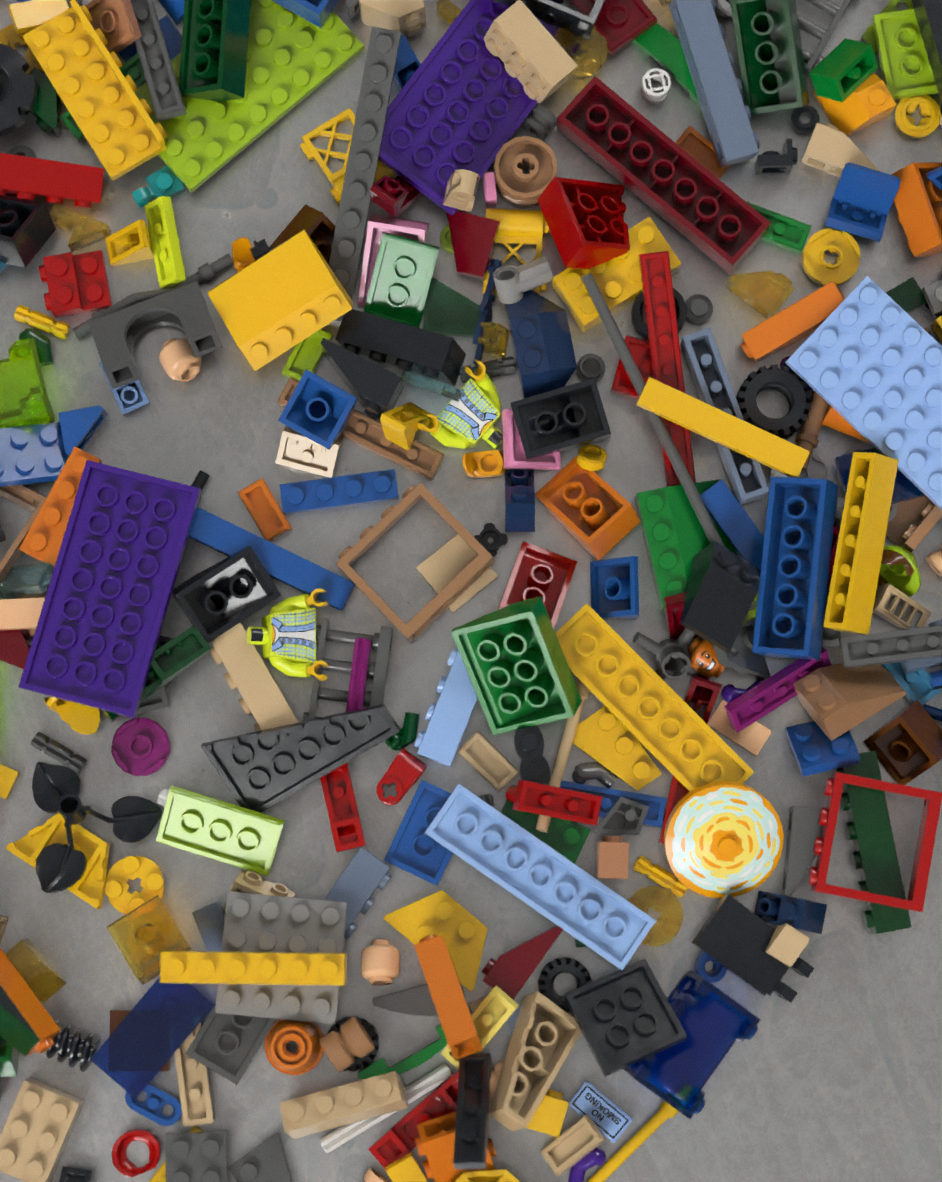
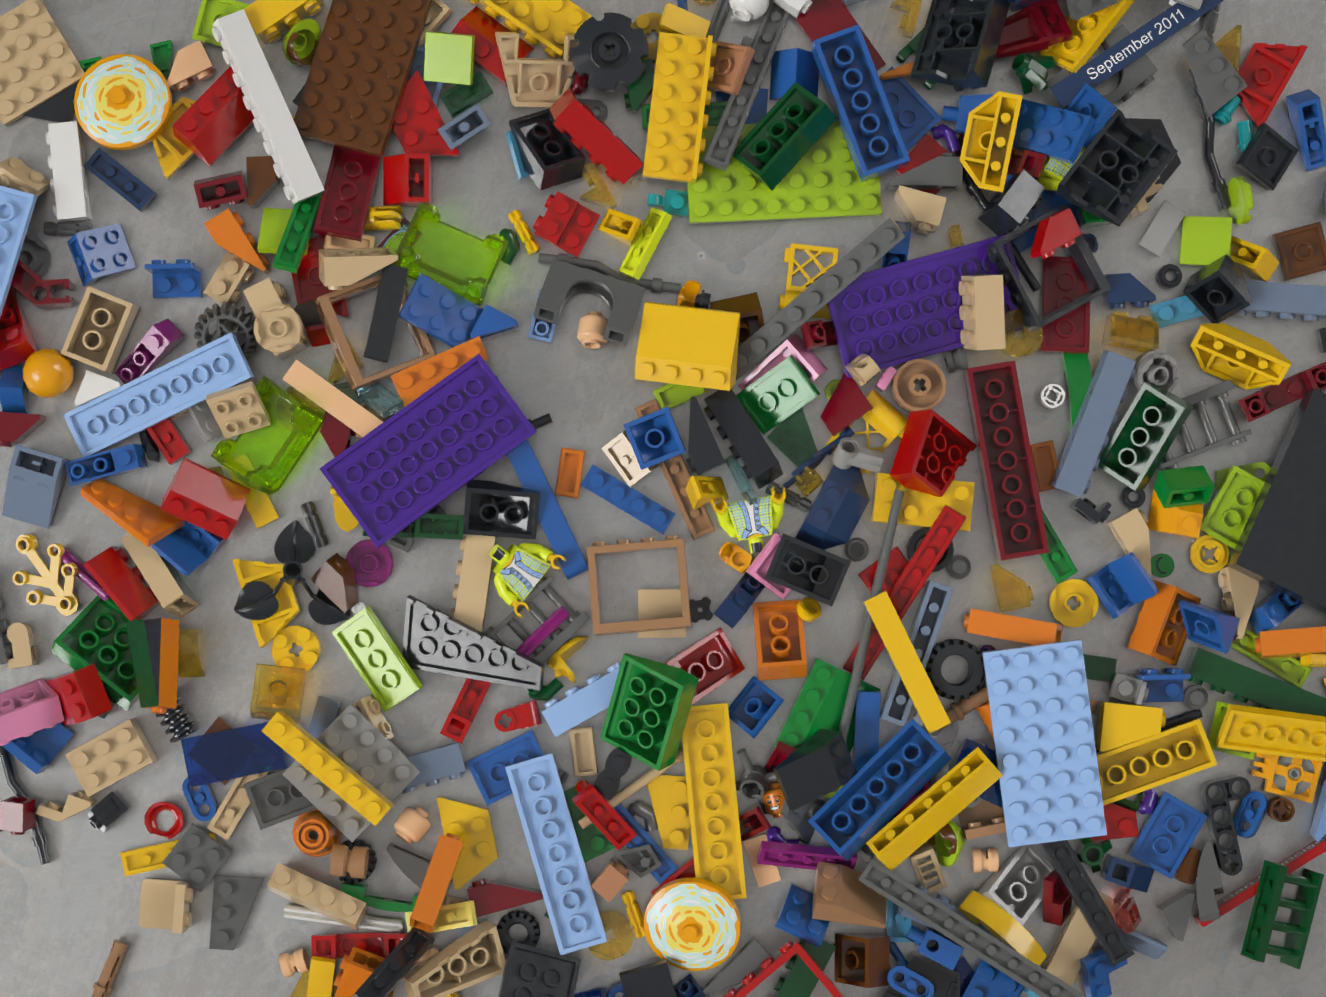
camera: 40 degrees right, 5 degrees up
none -> slope [310,553,358,613]
none -> yellow piece [547,636,588,683]
none -> green tile [1151,553,1175,578]

